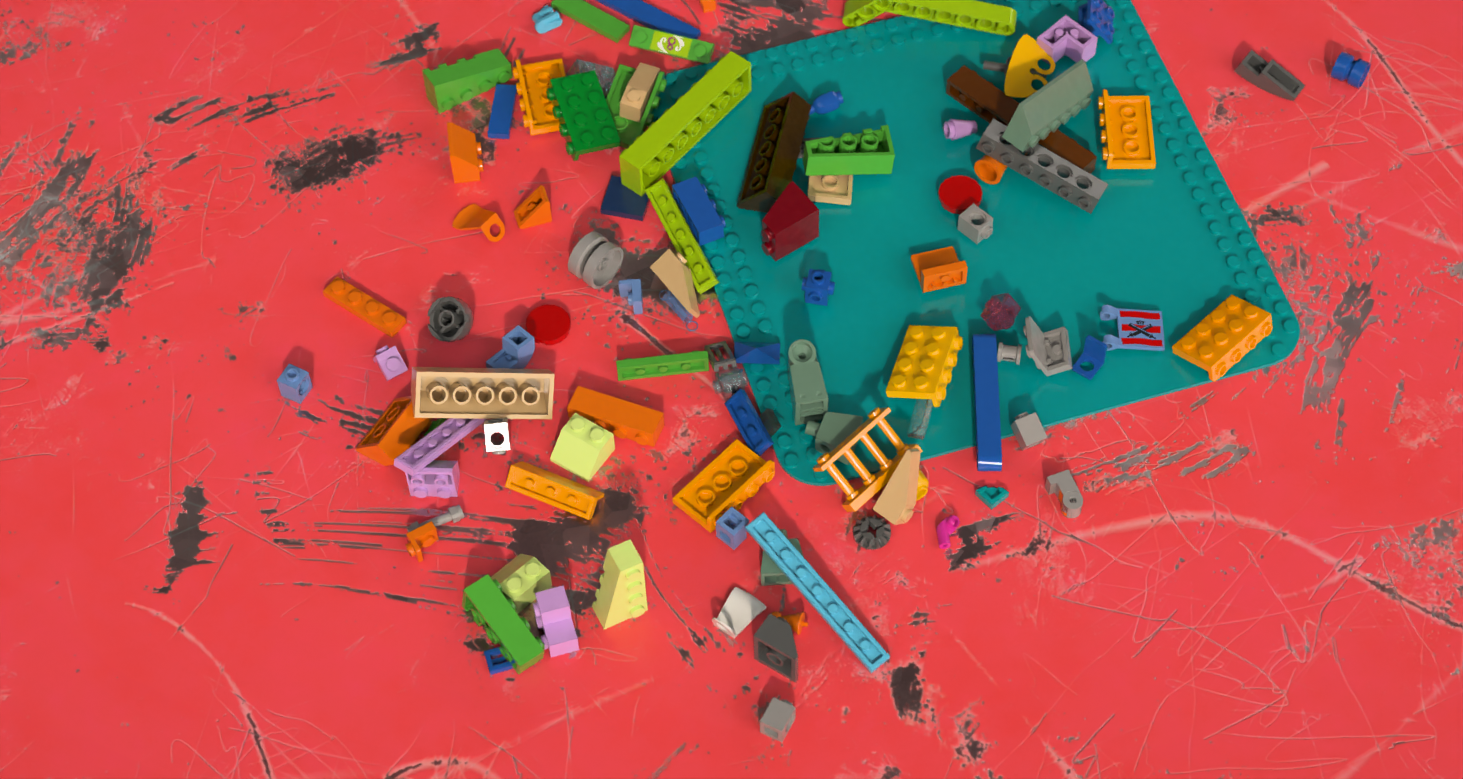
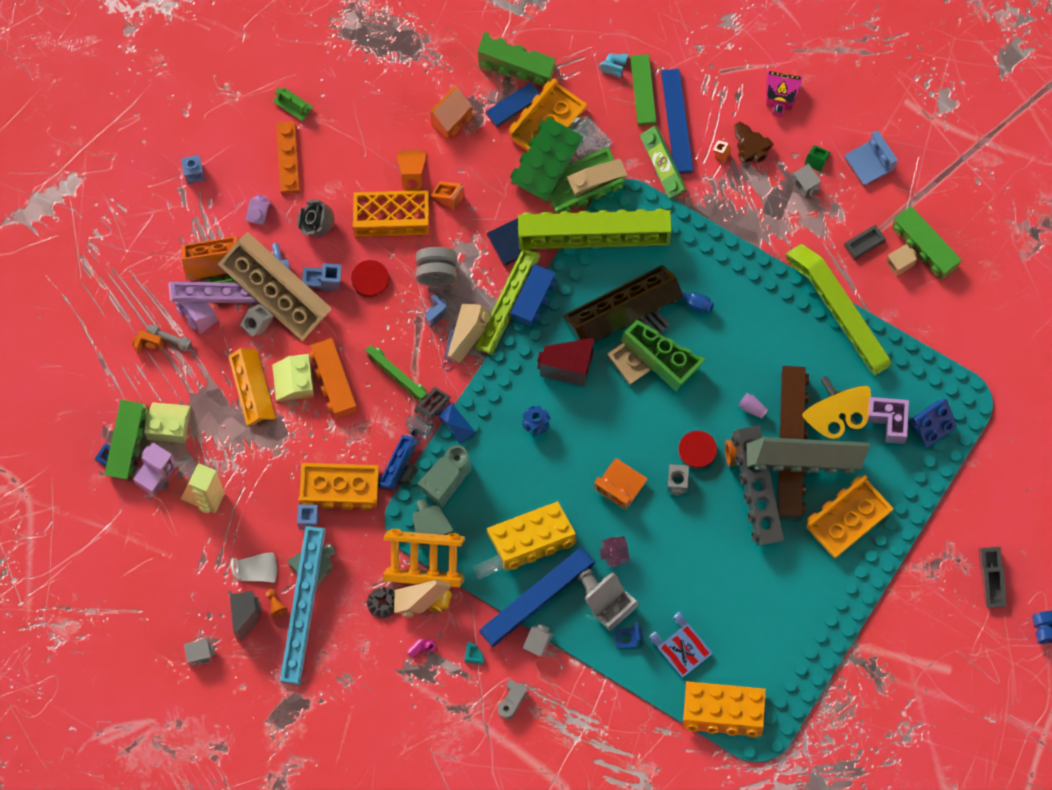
camera: 50 degrees right, 15 degrees up
none -> bright green hinge [273,87,313,121]
none -> light orange fence [353,190,429,237]

